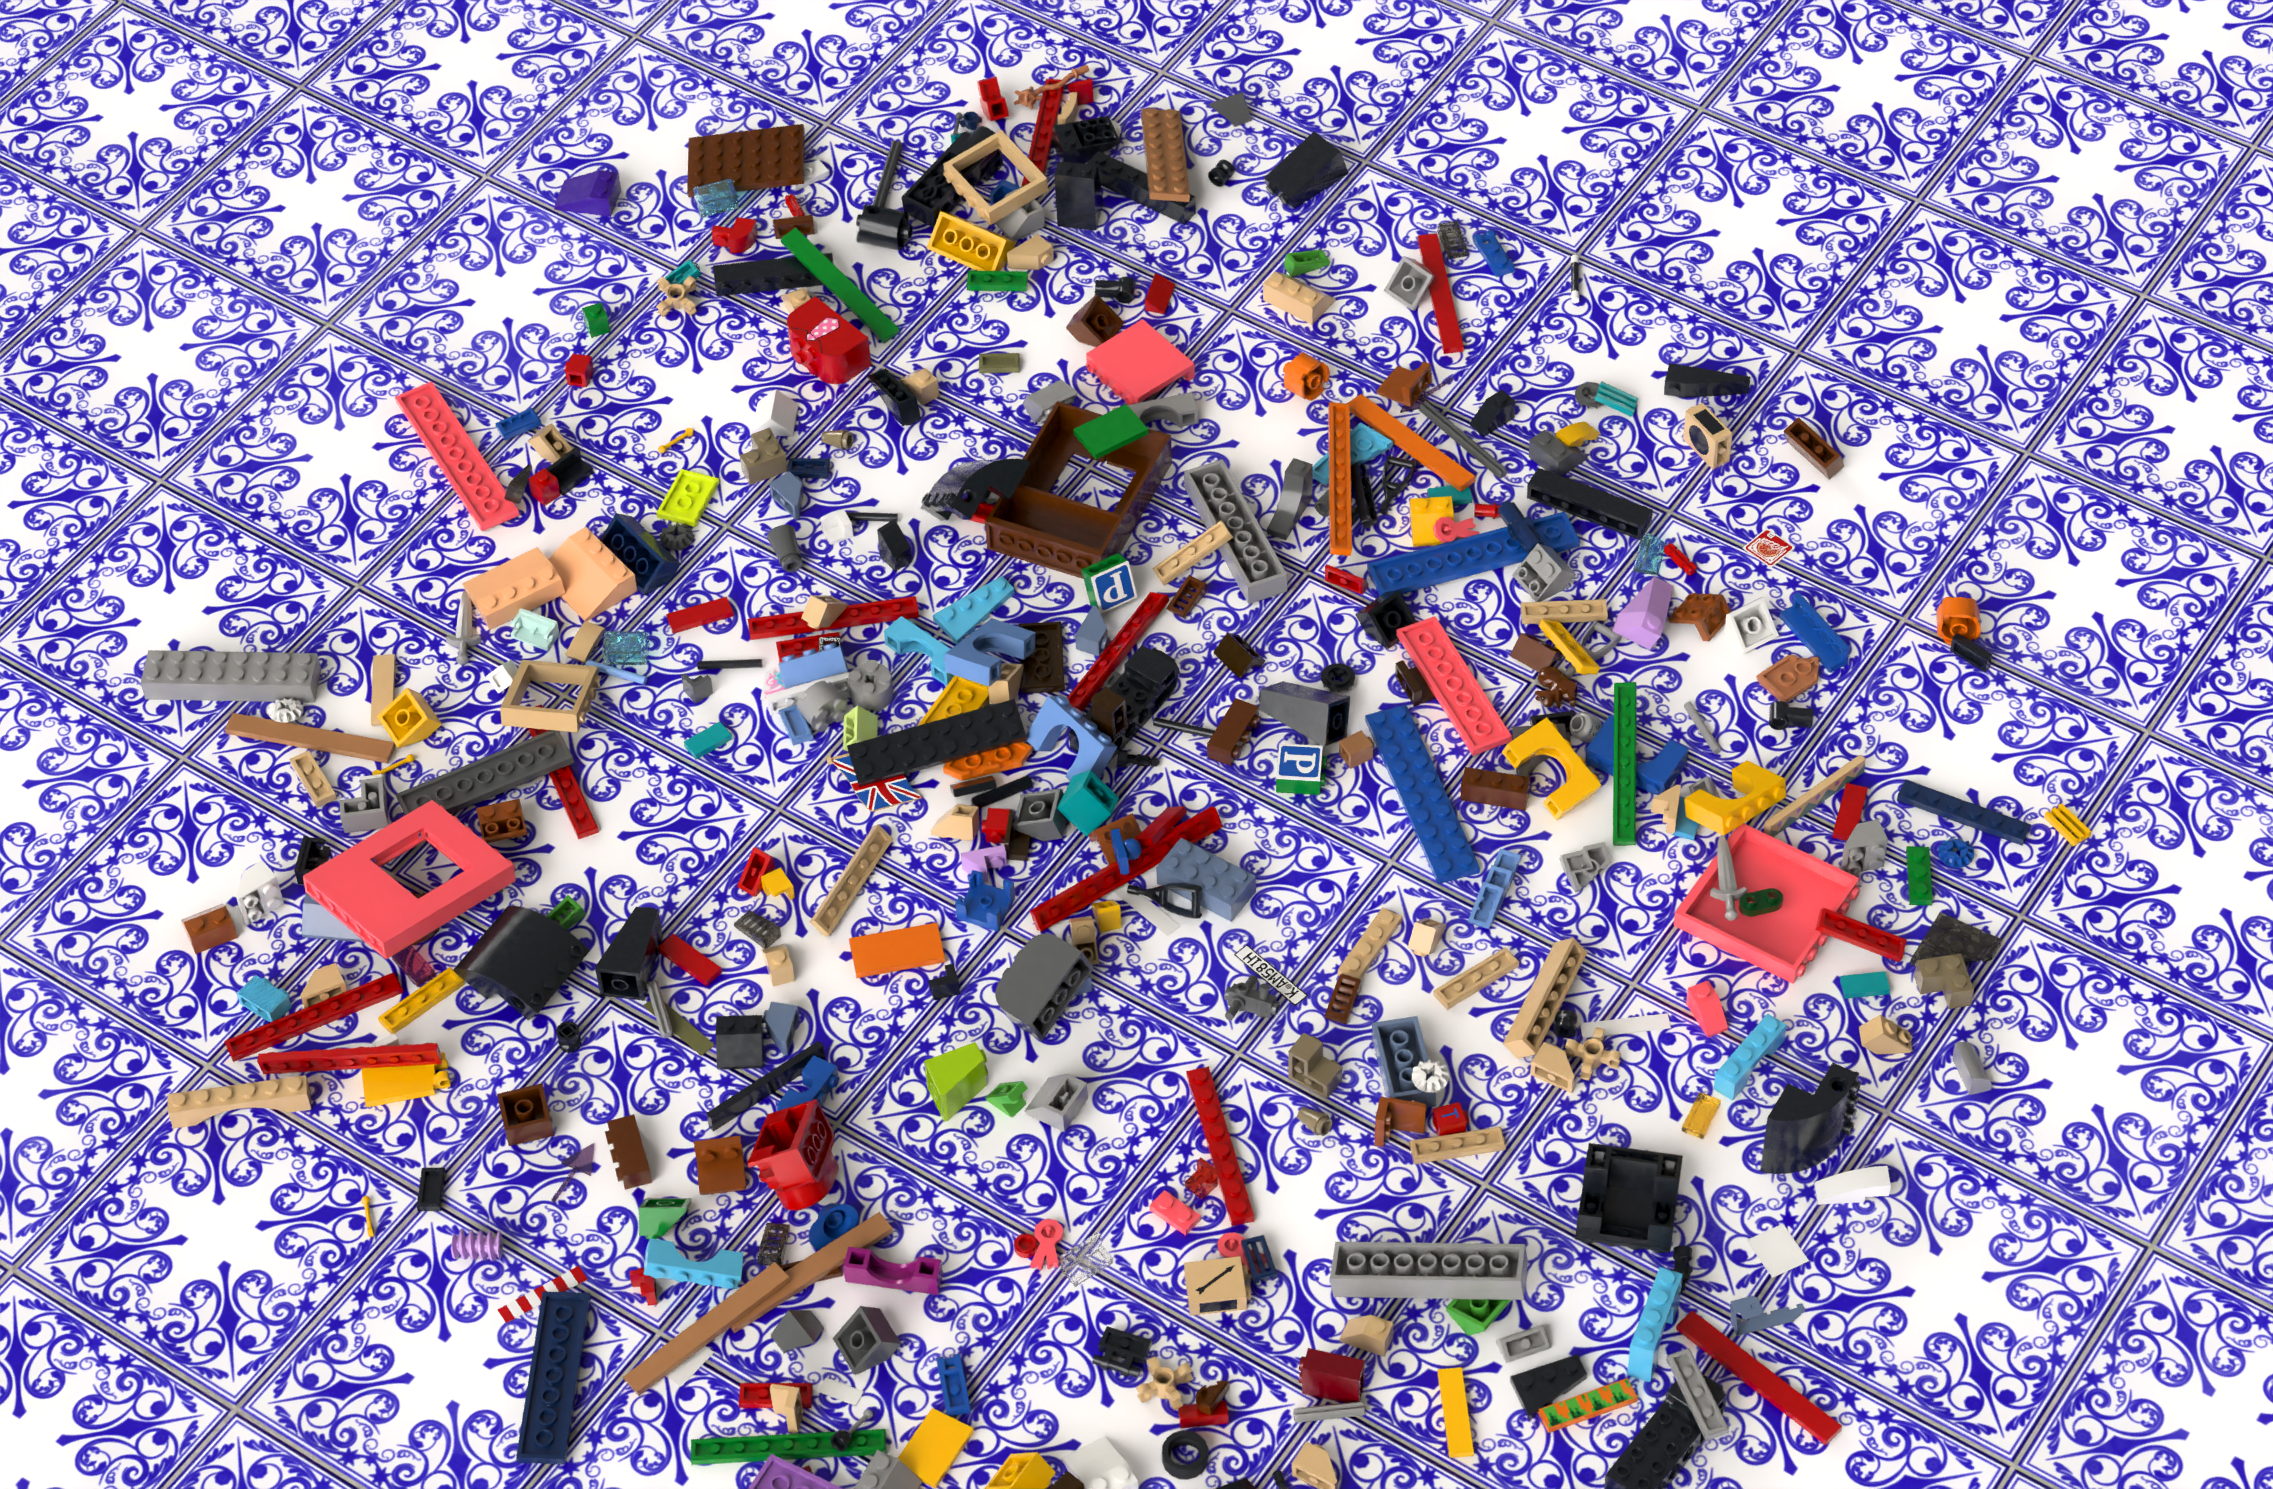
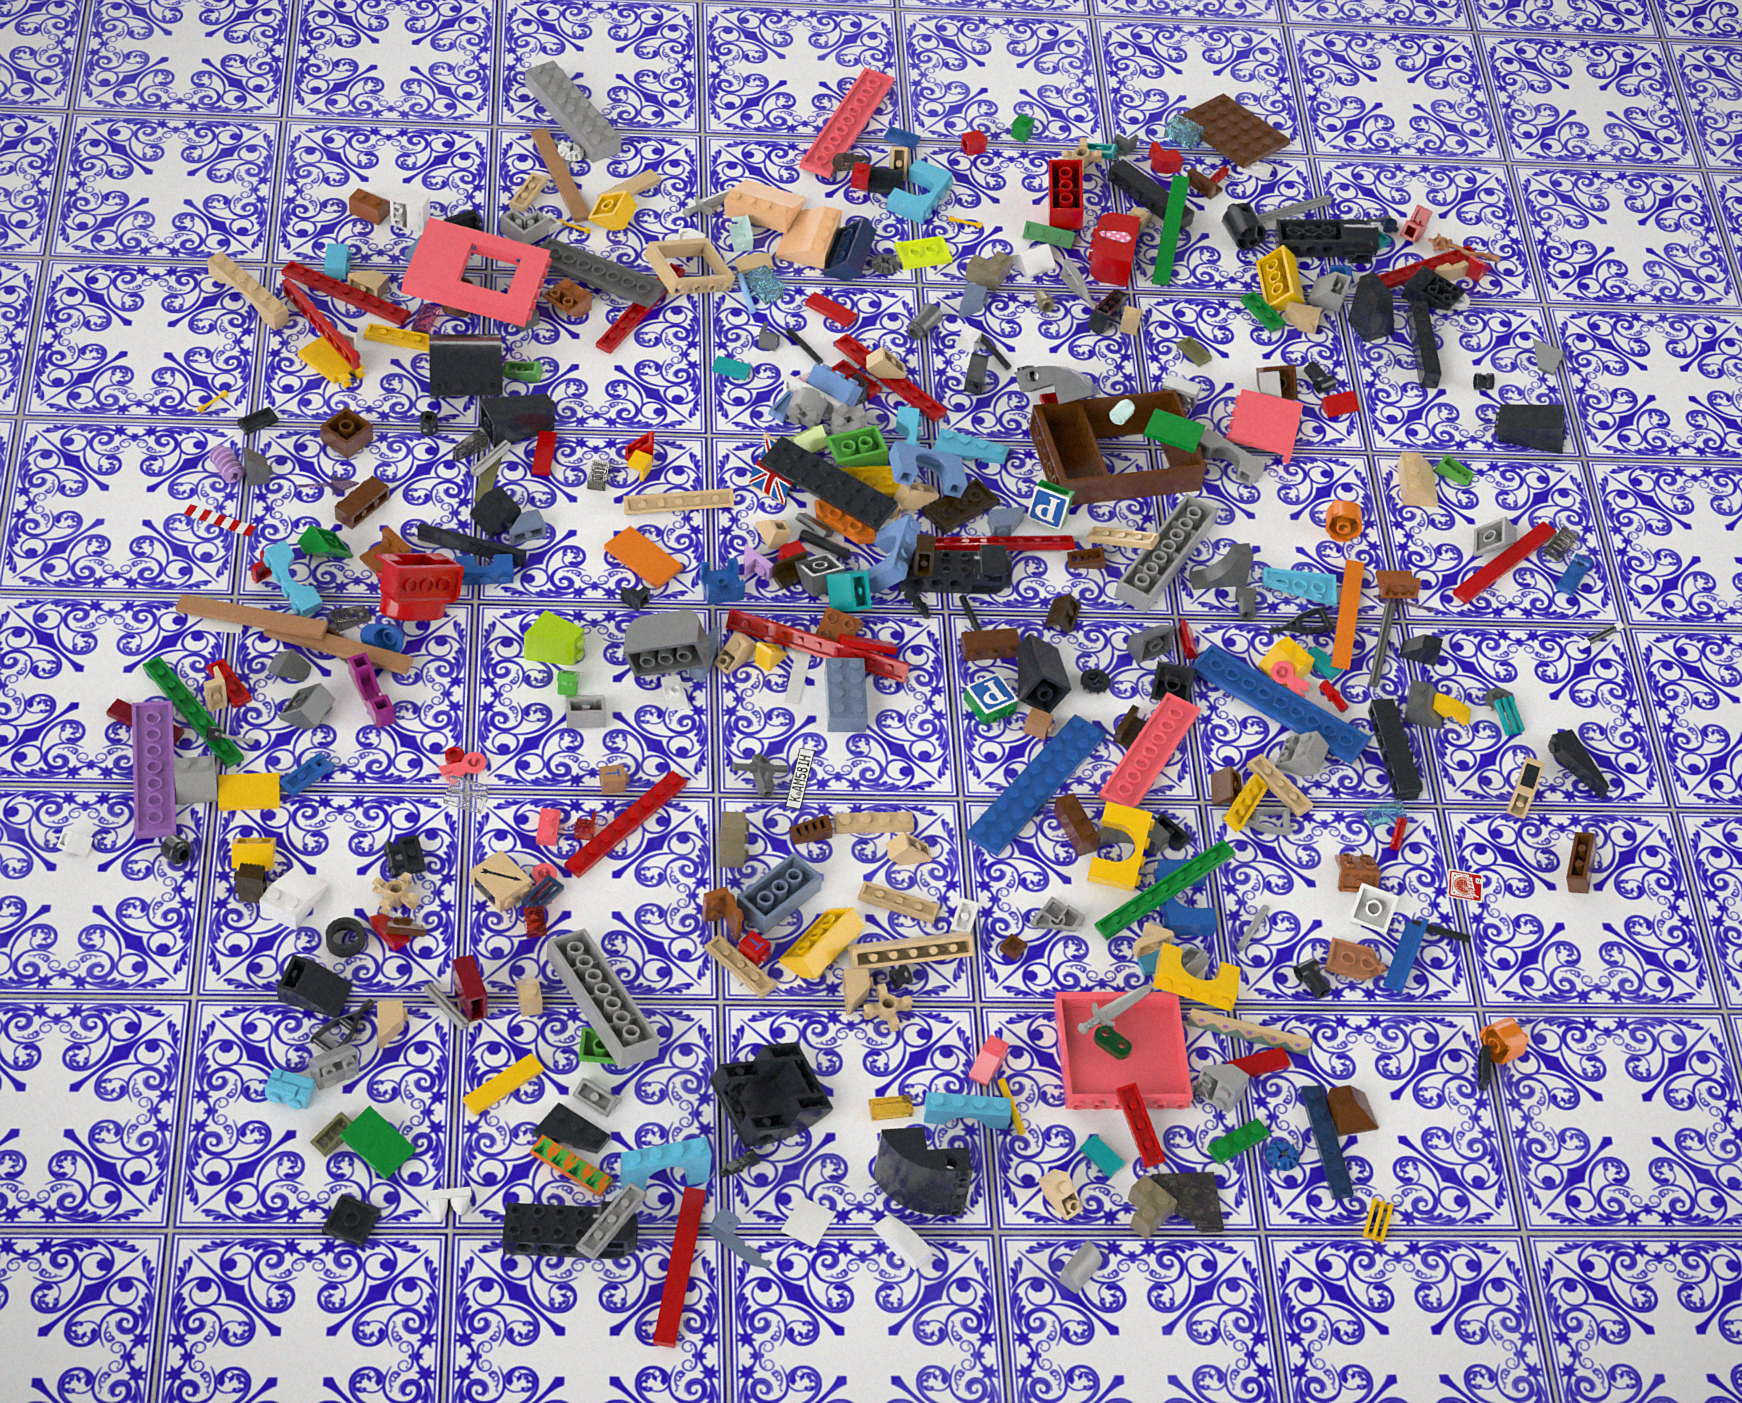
camera: 45 degrees right, 0 degrees up
dark blue plate [516,1291,591,1464] -> none
dark purple slope [554,170,621,217] -> none
tan slope [761,944,795,987] -> none
dark blue tile [787,458,831,479] -> none
white sticker [818,1378,863,1406] -> none
tan window [943,130,1048,225] -> none
blue tile [1111,828,1142,875] -> none
black piece [1127,883,1202,919] -> none
medium nougat plate [1141,108,1190,202] -> none
dark tan cone [1297,1107,1332,1136] -> none
orange plate [1328,402,1352,556] -> none
black beam [1351,461,1378,528] -> none
white gear [1412,1059,1449,1093] -> none
medium blue slope [1468,848,1521,929] -> none
dark blue piece [1498,501,1544,555] -> none
reddish brown animal [1535,666,1577,708] -> none
light grey head [1570,712,1602,743] -> none
white sticker [1580,1013,1671,1038] -> none
lavender wedge [1612,576,1673,650] -> none
none -> dark grey slope [243,447,273,486]
none -> clear smoke slope [453,429,488,462]
none -> clear red panel [523,905,547,938]
none -> medium nougat brick [599,764,629,794]
none -> white plate [661,675,688,711]
none -> yellow slope [778,907,865,979]
none -> bright green slope [825,425,888,467]
none -> medium azure arch [886,159,953,224]
none -> white plate [949,898,980,933]
none -> yellow bar [998,1078,1026,1135]
none -> reddish brown tile [999,933,1028,961]
none -> green plate [1022,220,1076,249]
none -> red brick [1048,159,1084,230]
none -> light grey piece [1060,259,1097,310]
none -> light aqua brick [1109,399,1135,425]
none -> dark grey panel [1113,134,1139,156]
none -> dark grey slope [1126,625,1175,664]
none -> slope [1258,371,1282,398]
none -> reddish brown slope [1326,1085,1379,1137]
none -> black bar [1412,919,1471,943]

